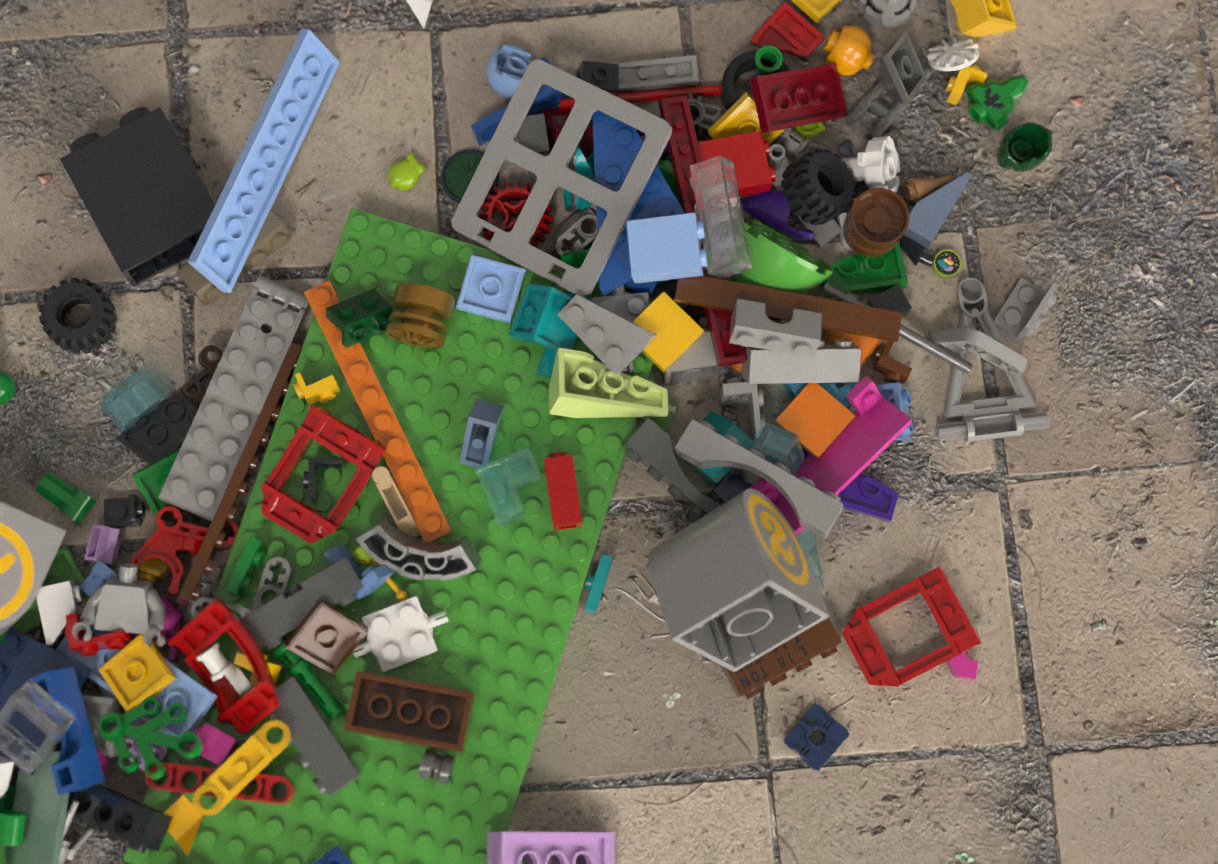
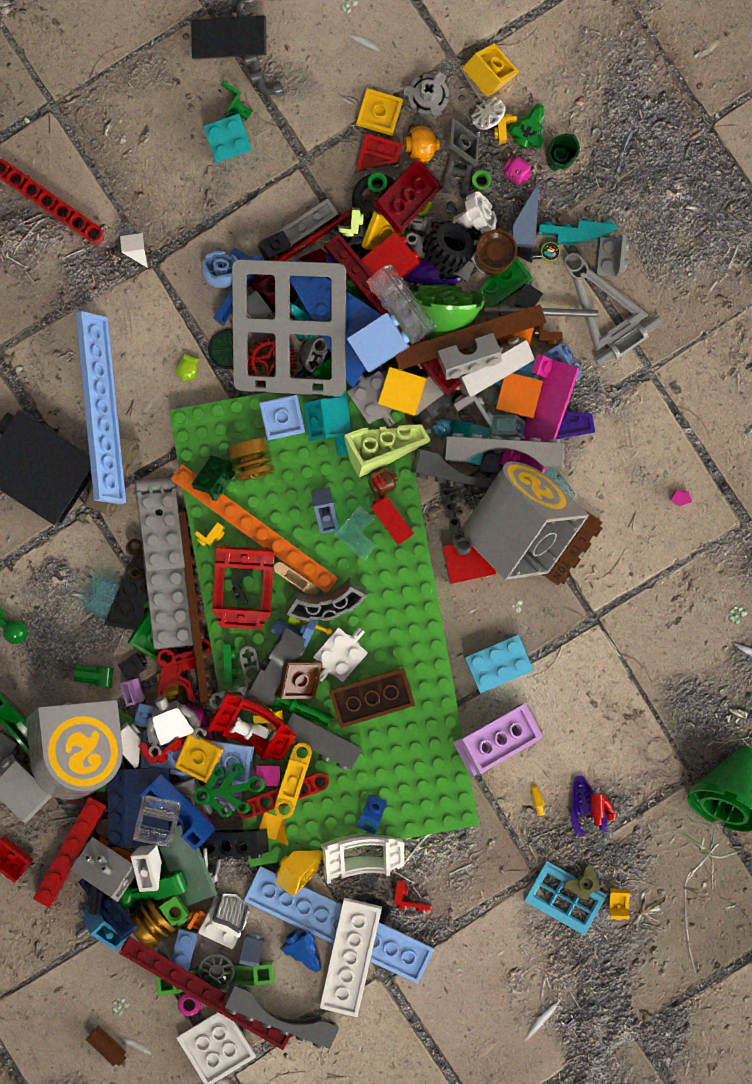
camera: 20 degrees left, 10 degrees up
black tyre [39,278,117,354] -> none
dark grey wheel [418,749,455,785] -> none
light grey wing [557,294,657,376] -> none
teal plate [584,554,613,615] -> none
dark blue piece [783,703,850,771] -> none
red wedge [842,566,982,687] -> none
medium nougat cone [903,175,953,205] -> none
light grey beam [926,328,1028,375] -> none
none -> yellowish green bracket [339,207,363,236]
none -> reddish brown head [368,467,398,496]
none -> dark grey wing [412,391,457,425]
none -> medium azure plate [432,419,452,438]
none -> dark grey bar [440,461,472,555]
none -> red brick [442,544,496,584]
none -> medium azure brick [464,635,534,693]
none -> bright green piece [472,170,491,190]
none -> dark pink head [503,156,532,185]
none -> teal slope [538,218,617,245]

